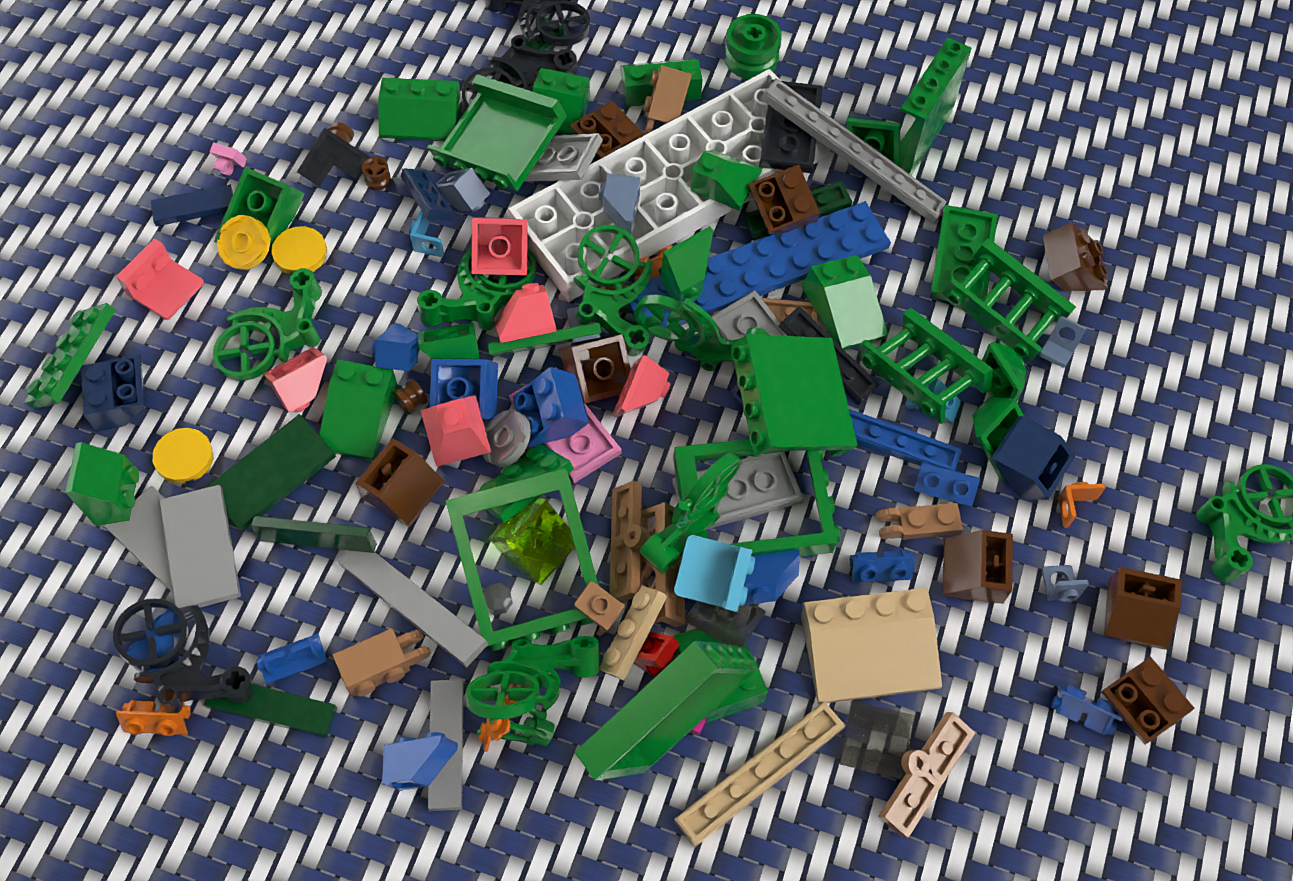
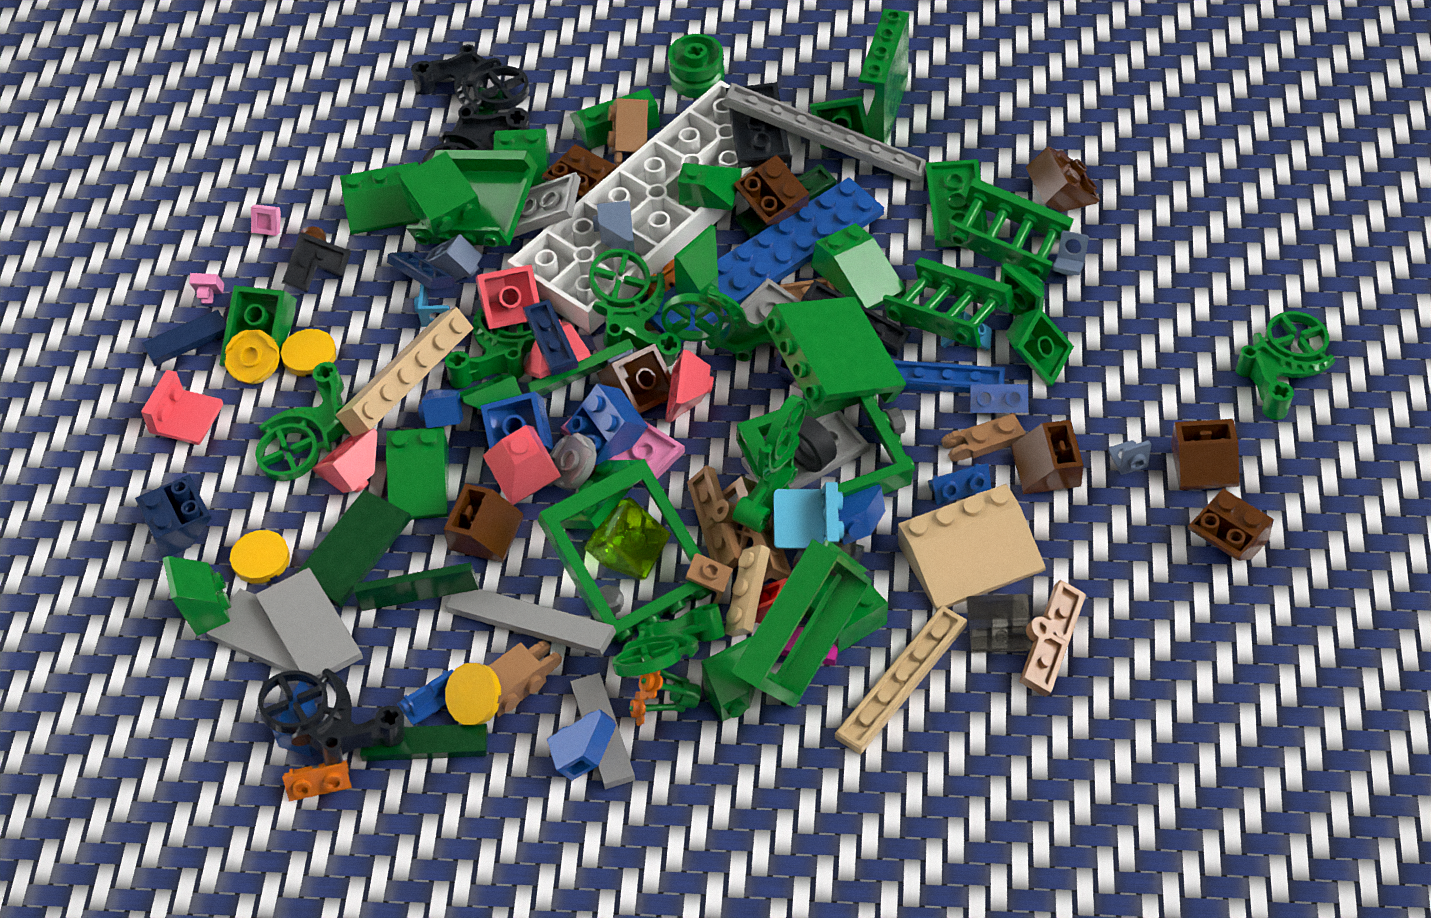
camera: 10 degrees left, 10 degrees down
green plate [24,303,116,409] -> none
reddish brown wheel [362,156,391,190] -> none
reddish brown wheel [392,378,428,415] -> none
dark blue slope [990,416,1076,500] -> none
blue hinge [1051,684,1123,736] -> none
orange bracket [1057,482,1105,528] -> none
none -> bright pink tile [251,204,281,236]
none -> tan brick [336,307,473,437]
none -> green slope [399,151,481,236]
none -> yellow tile [445,663,501,725]
none -> dark blue tile [523,299,579,376]
none -> green slope [701,636,756,722]
none -> black tyre [786,415,837,473]
none -> dark grey tile [883,407,906,435]

